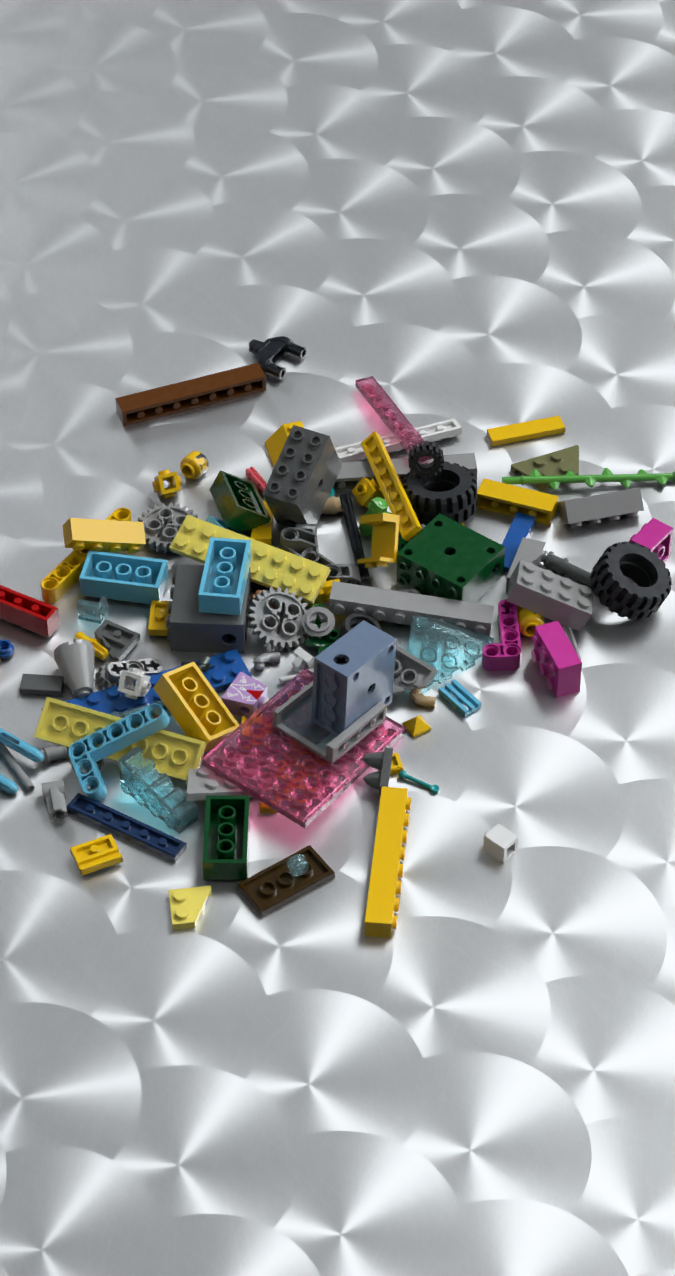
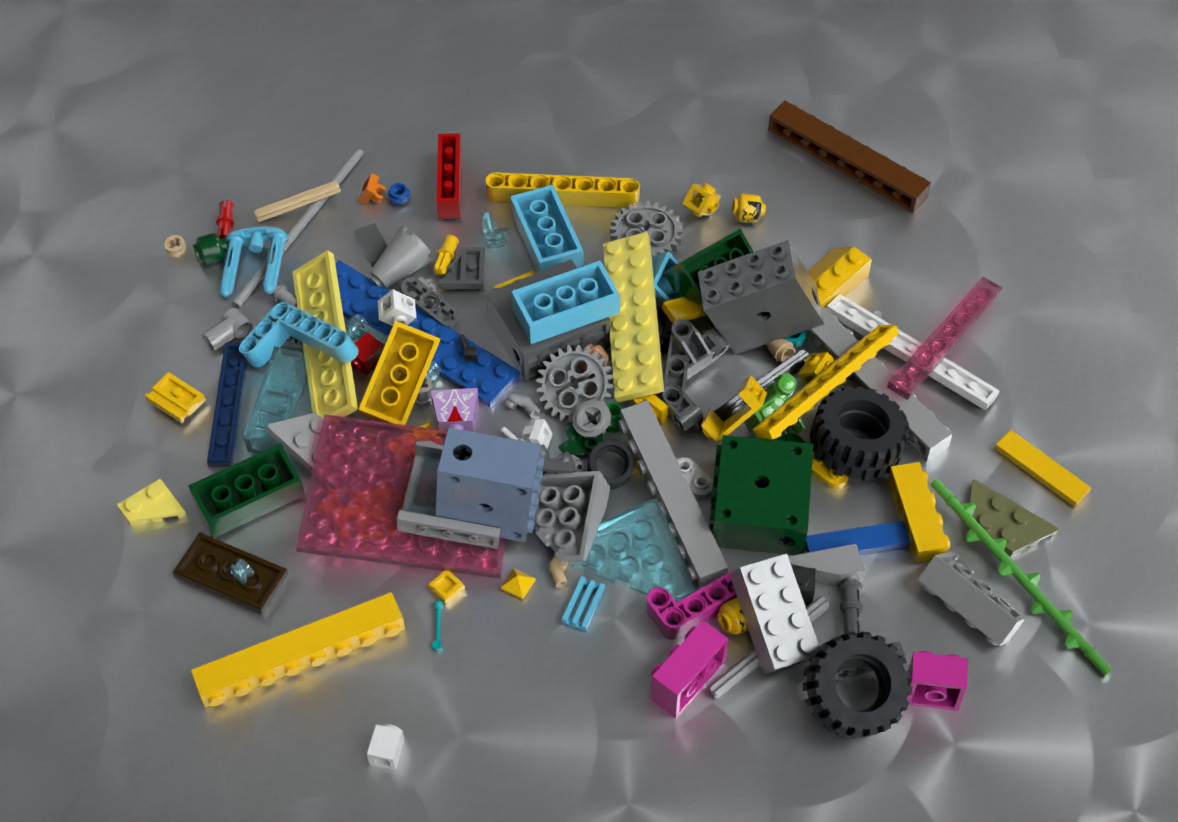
camera: 60 degrees right, 10 degrees up
yellow brick [62,518,146,553] -> none
black connector [249,336,307,379] -> none
dark grey tile [362,747,393,795] -> none
black tyre [408,441,444,479] -> none

